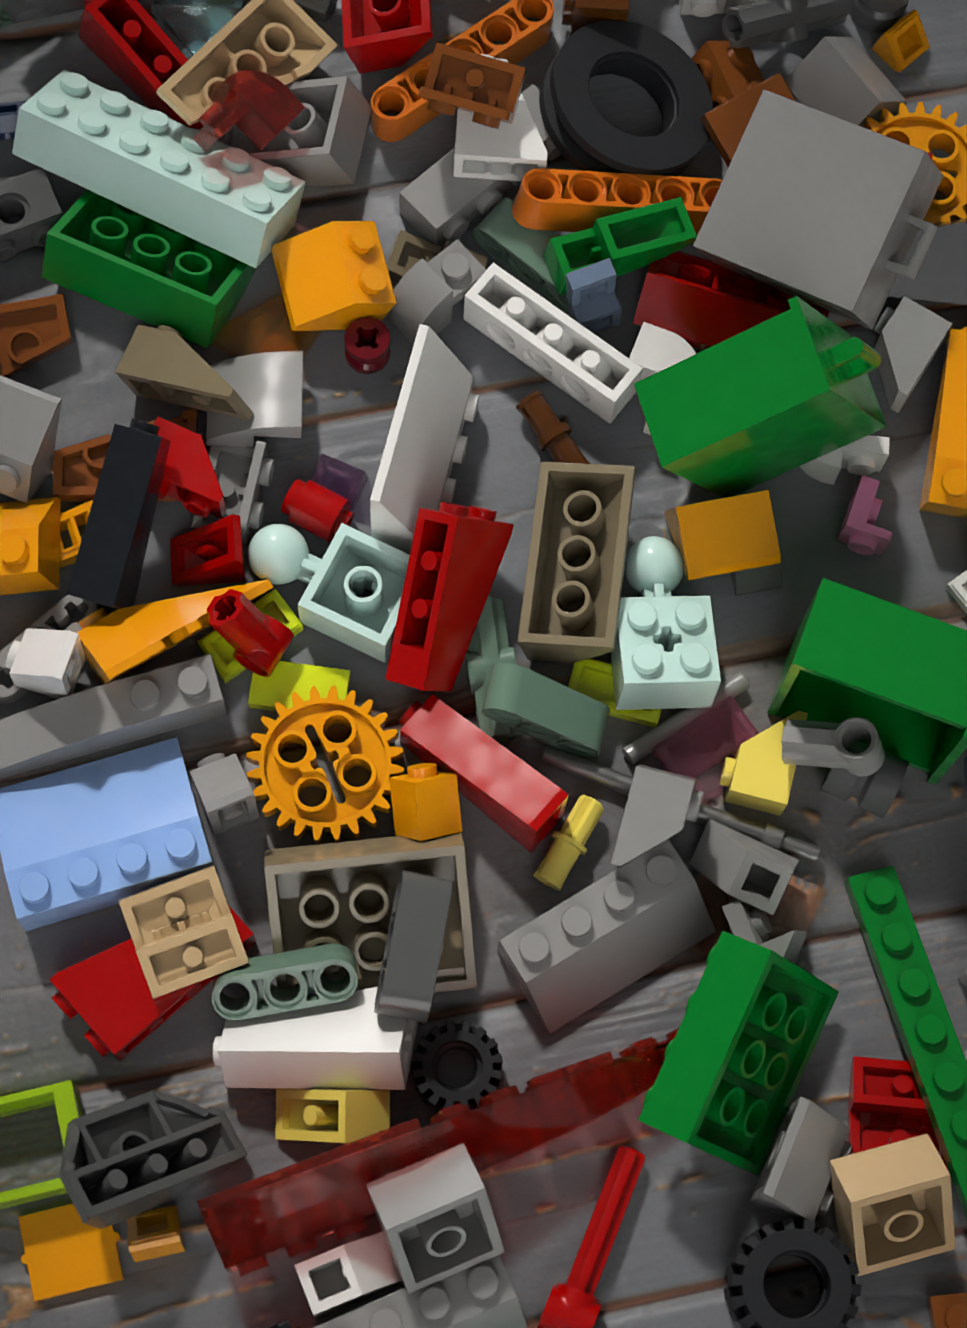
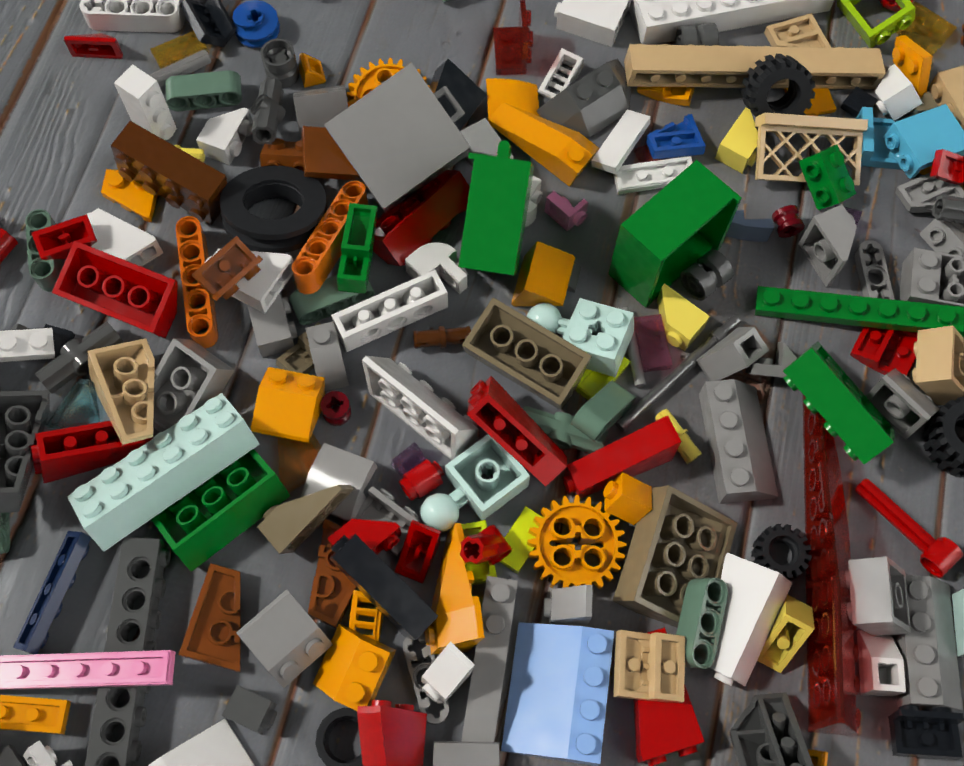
camera: 60 degrees left, 5 degrees down
clear red brick [192,70,305,152] -> none
dark grey beam [374,870,452,1023] -> none
sand blue slope [566,258,622,334] -> none
light grey slope [611,765,704,866] -> none
light grey piece [781,717,885,777] -> none

